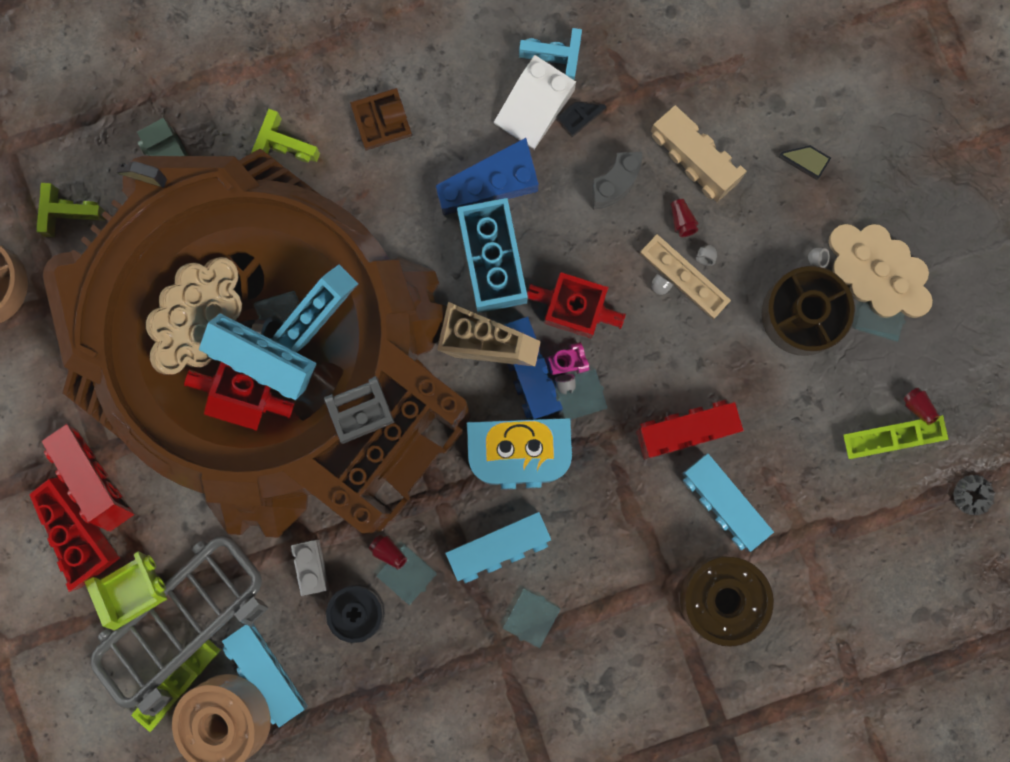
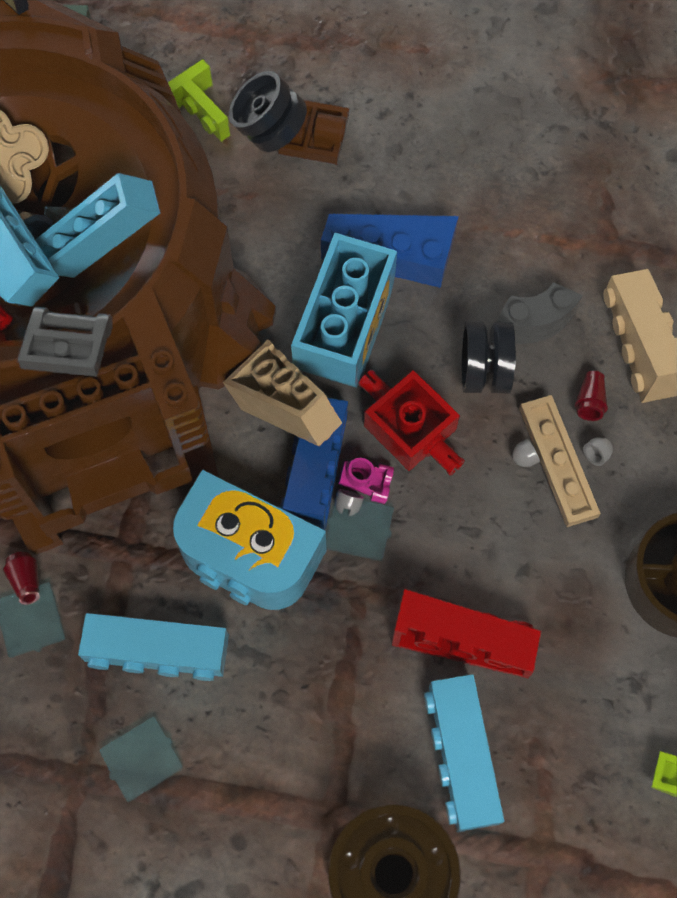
camera: 30 degrees right, 15 degrees down
white slope [494,55,576,150] -> none
medium azure bracket [519,28,582,81] -> none
black tile [556,102,607,137] -> none
none -> black wheel [228,71,307,152]
none -> black wheel [461,321,516,394]

